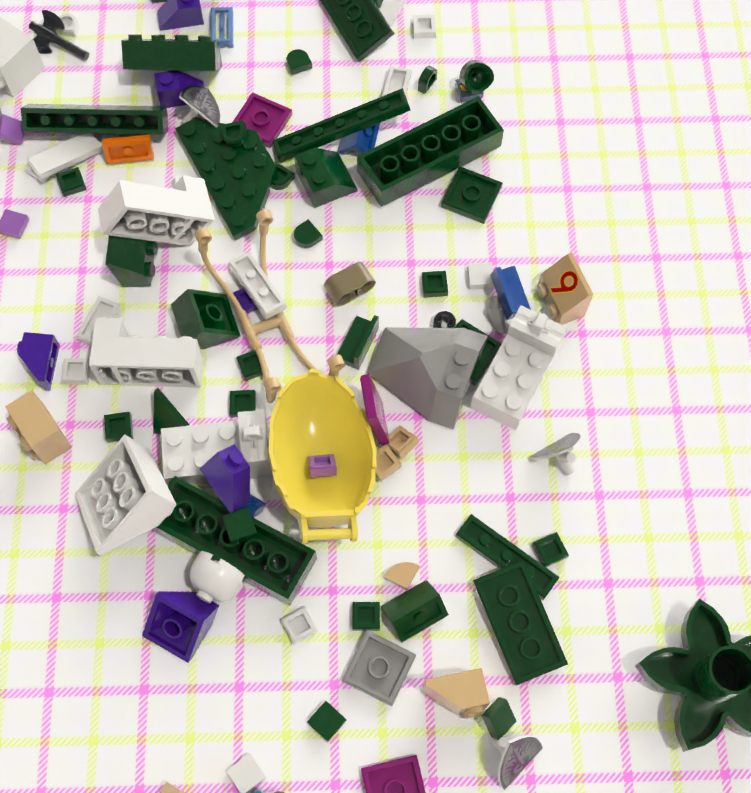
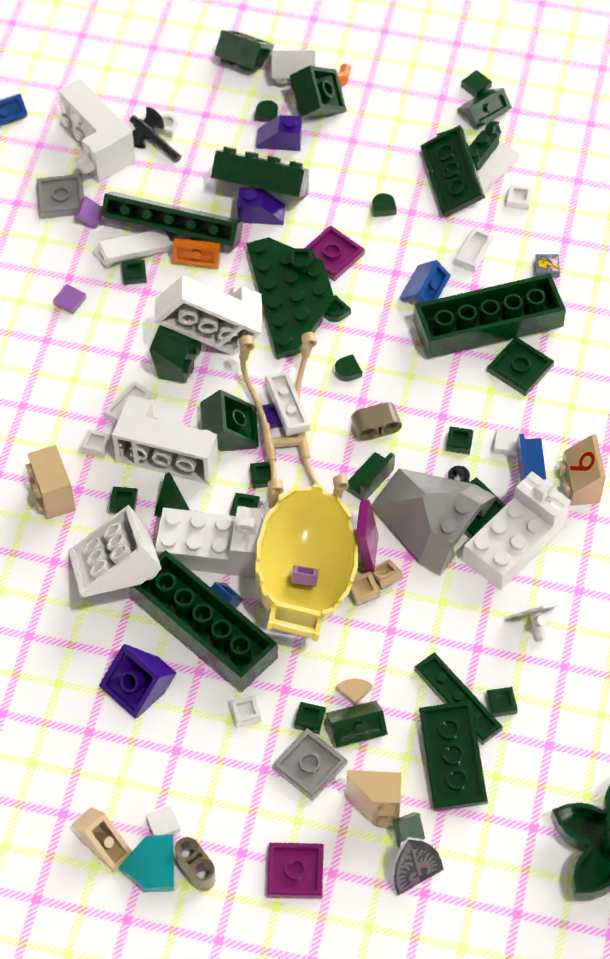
camera: 15 degrees right, 10 degrees down
dark purple slope [17,332,60,391] -> none
shield [179,85,221,128] -> none
white cylinder [190,551,247,604] -> none
dark purple slope [200,444,250,513] -> none
medium blue tile [211,7,234,48] -> none
dark green tile [222,507,258,544] -> none
dark green tile [273,88,411,162] -> none
dark green slope [294,147,358,208] -> none
dark green tile [307,700,347,742] -> none
dark green tile [418,65,438,94] -> none
dark green piece [459,60,494,94] -> none
light grey bar [486,296,507,334] -> none

